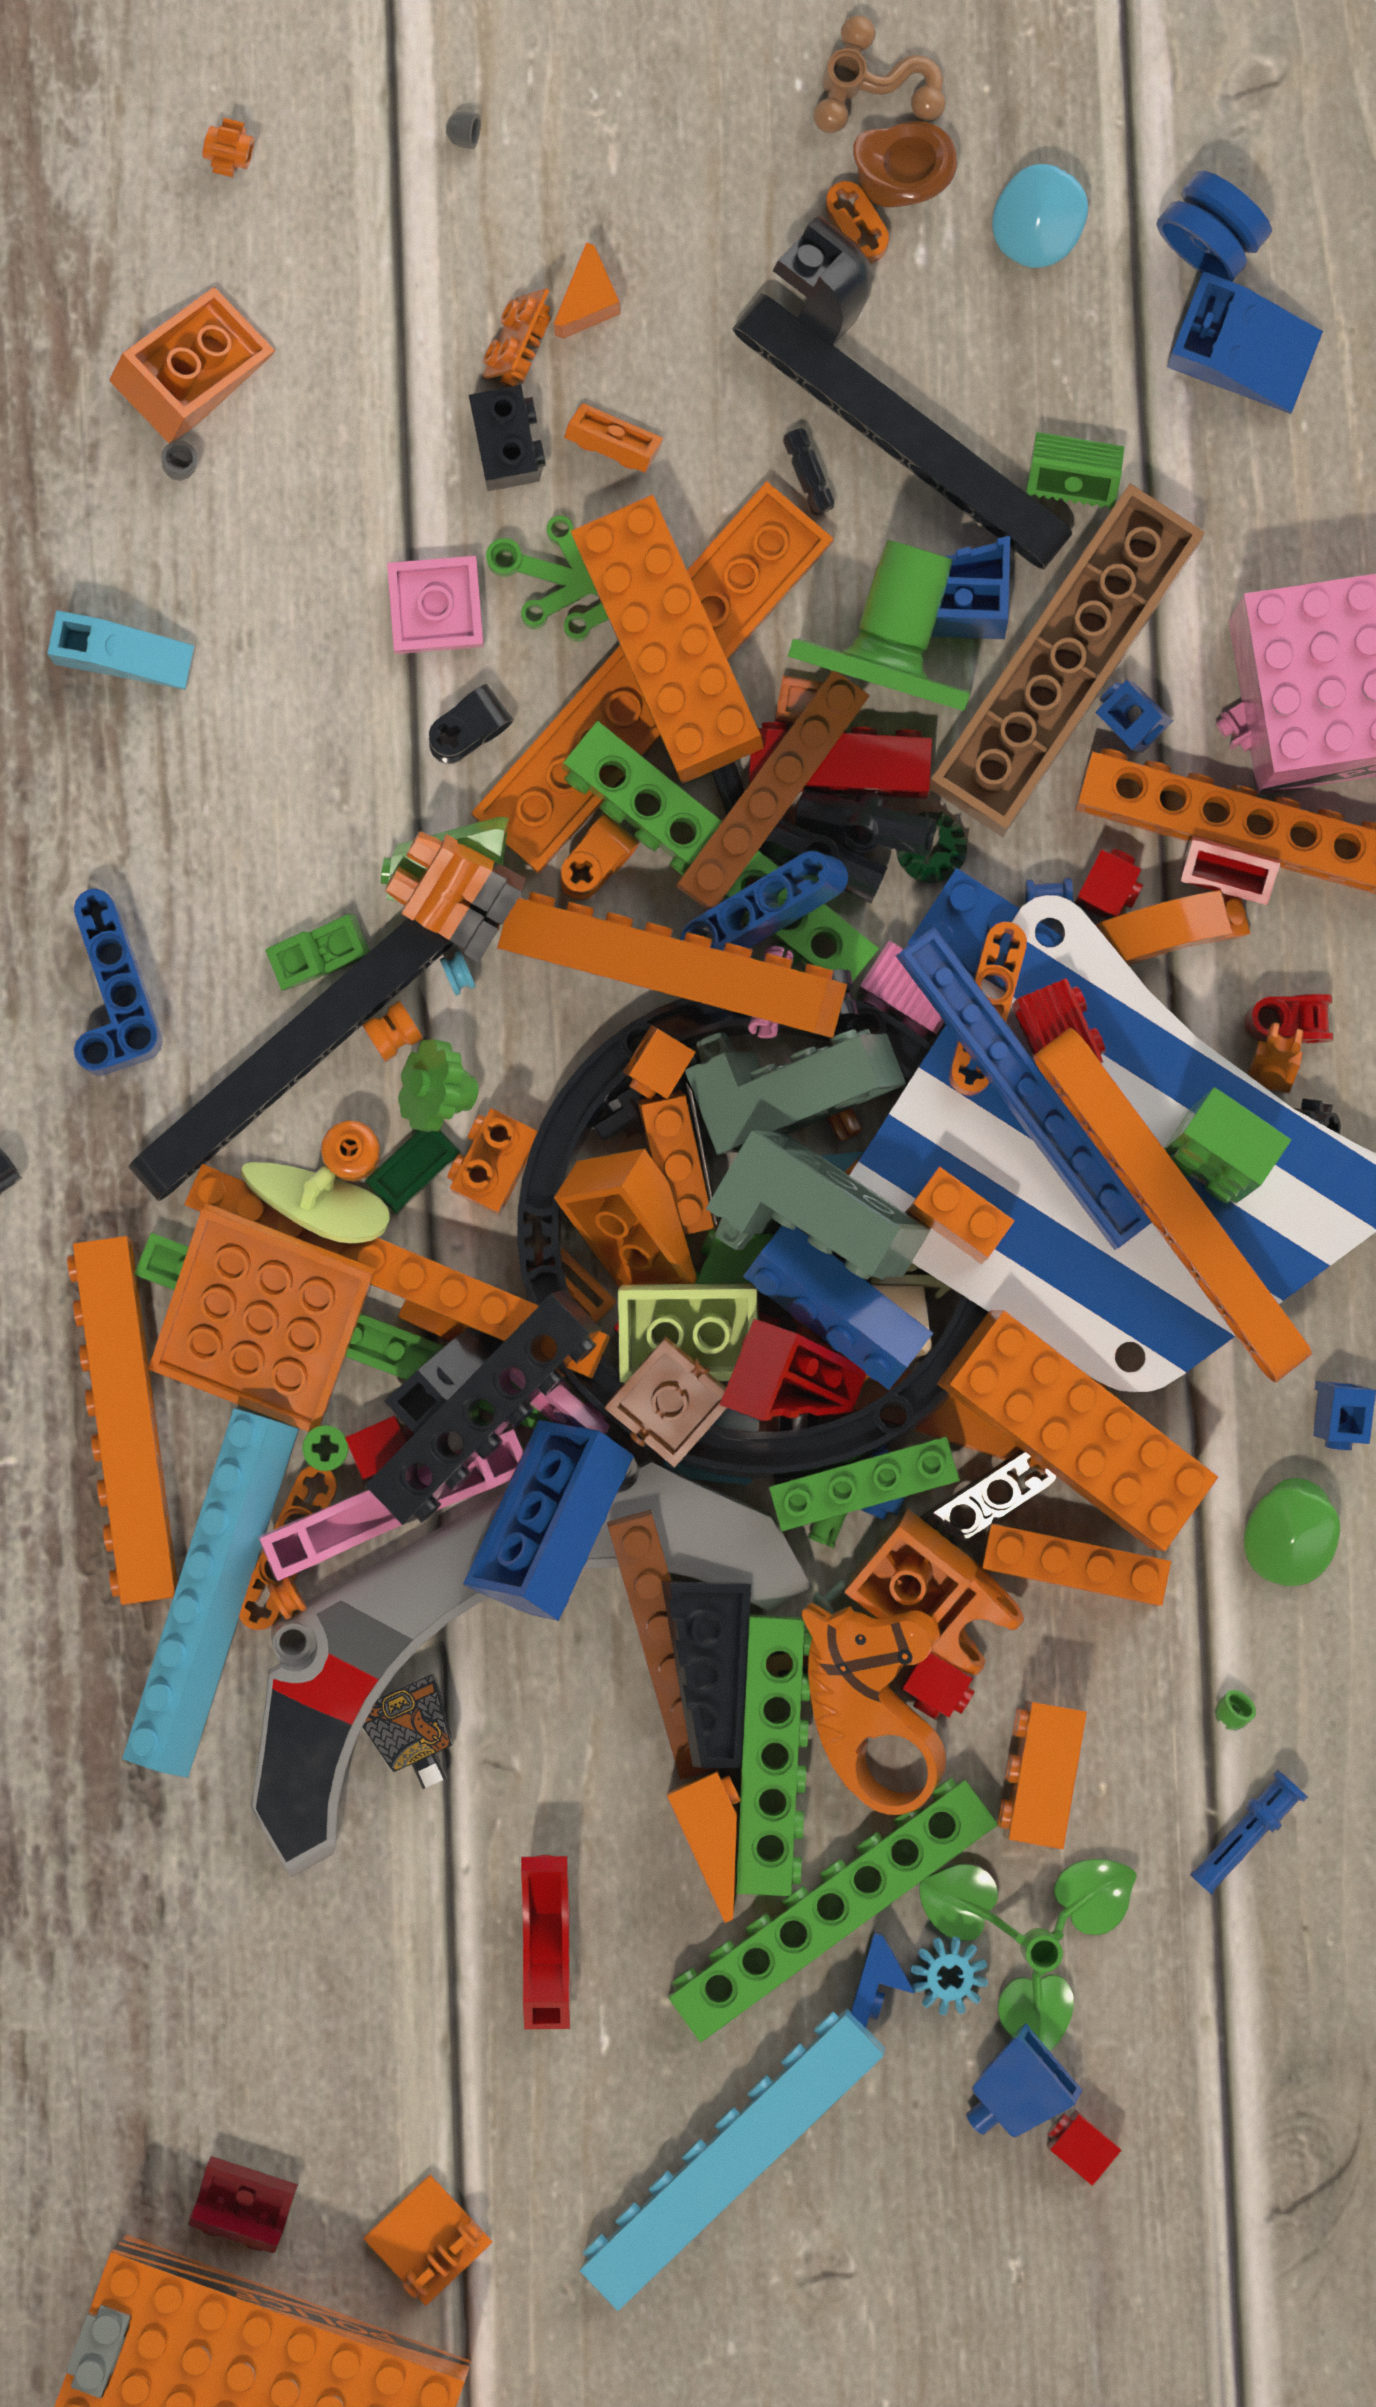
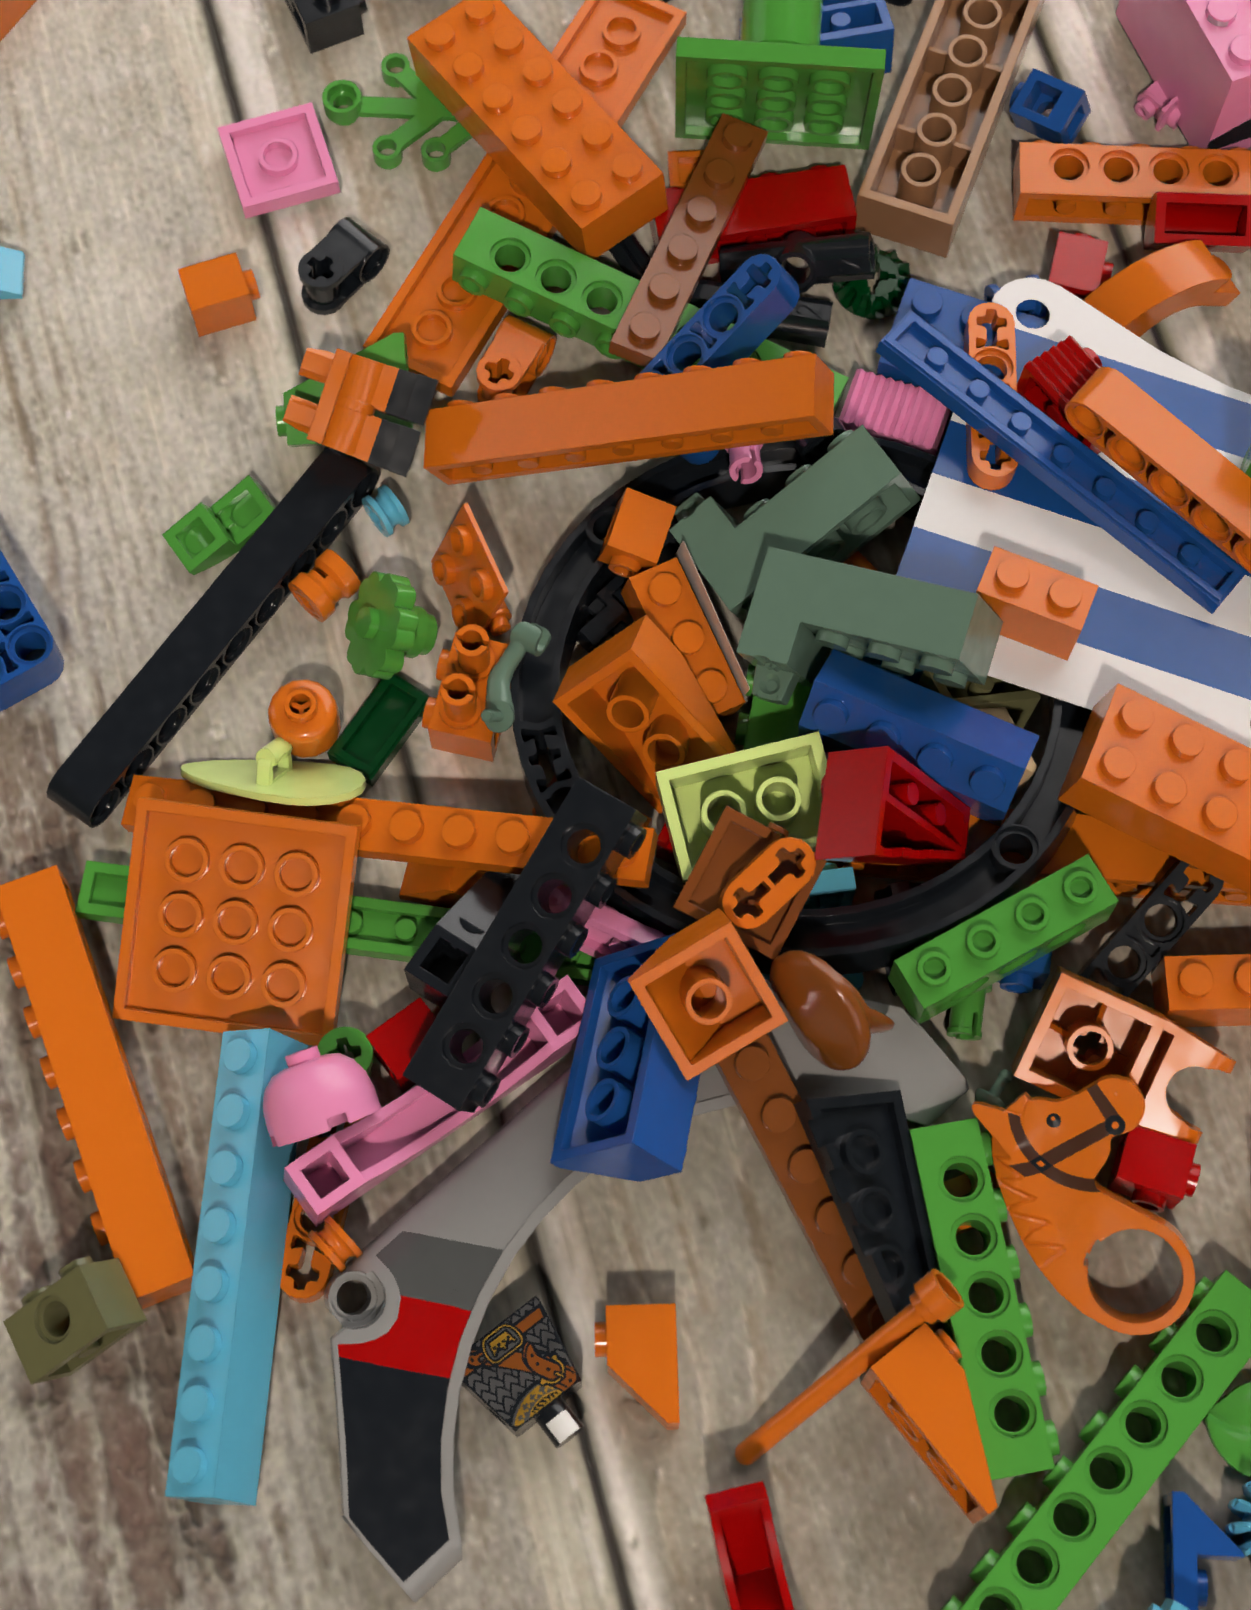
camera: 15 degrees left, 15 degrees down
none -> olive brick [3,1256,147,1385]
none -> orange brick [178,252,261,337]
none -> bright pink cylinder [262,1045,381,1147]
none -> orange hinge [431,503,512,636]
none -> sand green piece [481,621,551,733]
none -> orange slope [594,1303,680,1430]
none -> orange slope [627,908,789,1081]
none -> orange beam [719,837,816,929]
none -> orange piece [735,1269,964,1465]
none -> dark orange piece [770,950,895,1071]

